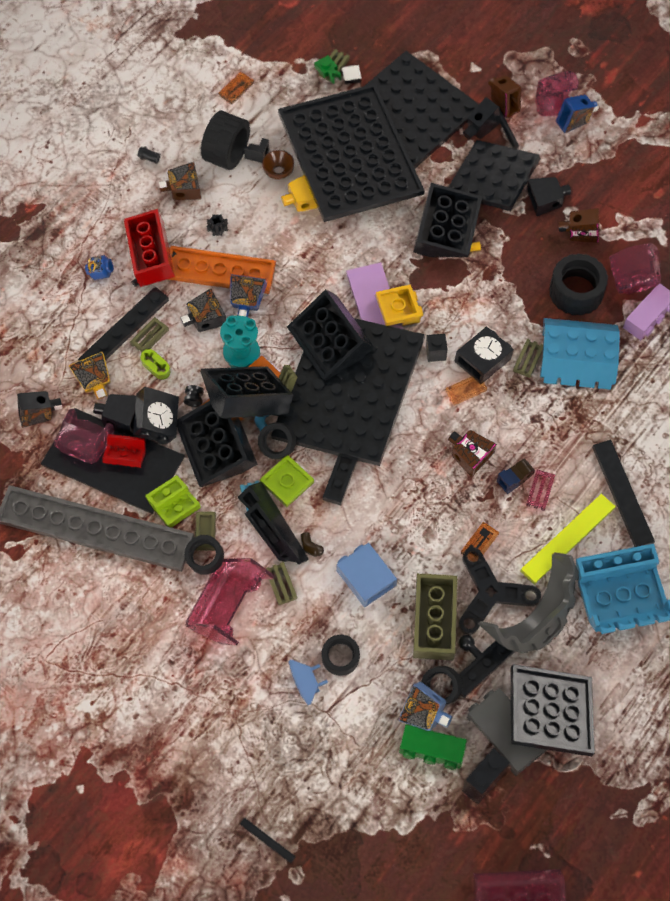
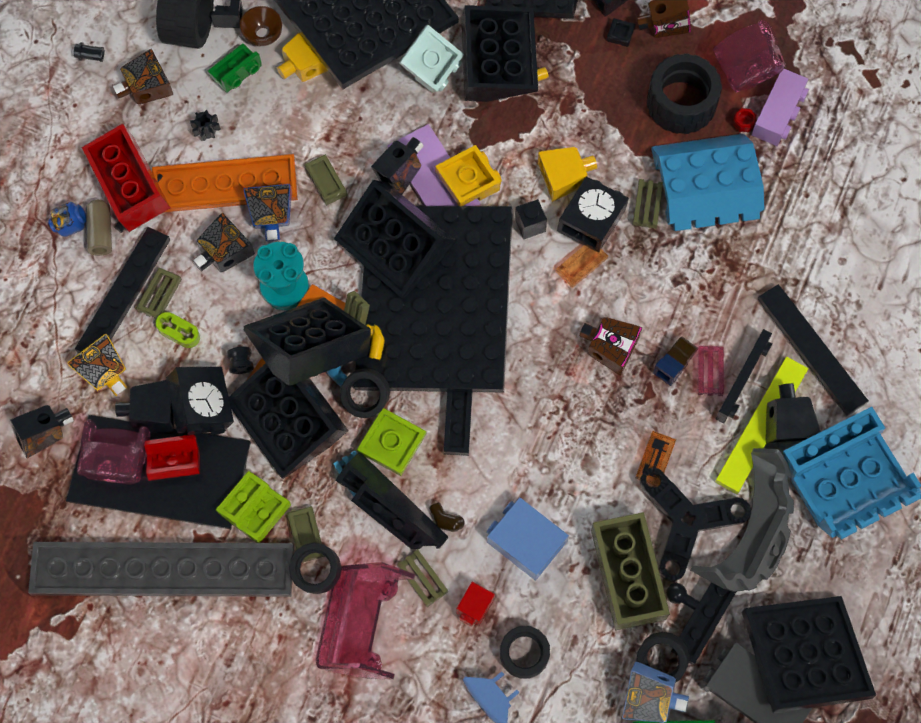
camera: 15 degrees left, 5 degrees up
none -> dark tan brick [86,199,112,256]
none -> green bracket [208,43,262,93]
none -> olive tile [304,154,347,206]
none -> yellow arm [366,324,385,360]
none -> black torso [371,137,424,194]
none -> light aqua plate [399,25,464,93]
none -> red brick [456,582,495,626]
none -> yellow torso [538,147,597,202]
none -> black tile [607,18,635,47]
none -> black plate [716,329,773,424]
none -> red tile [733,108,757,132]
none -> black torso [766,383,821,443]

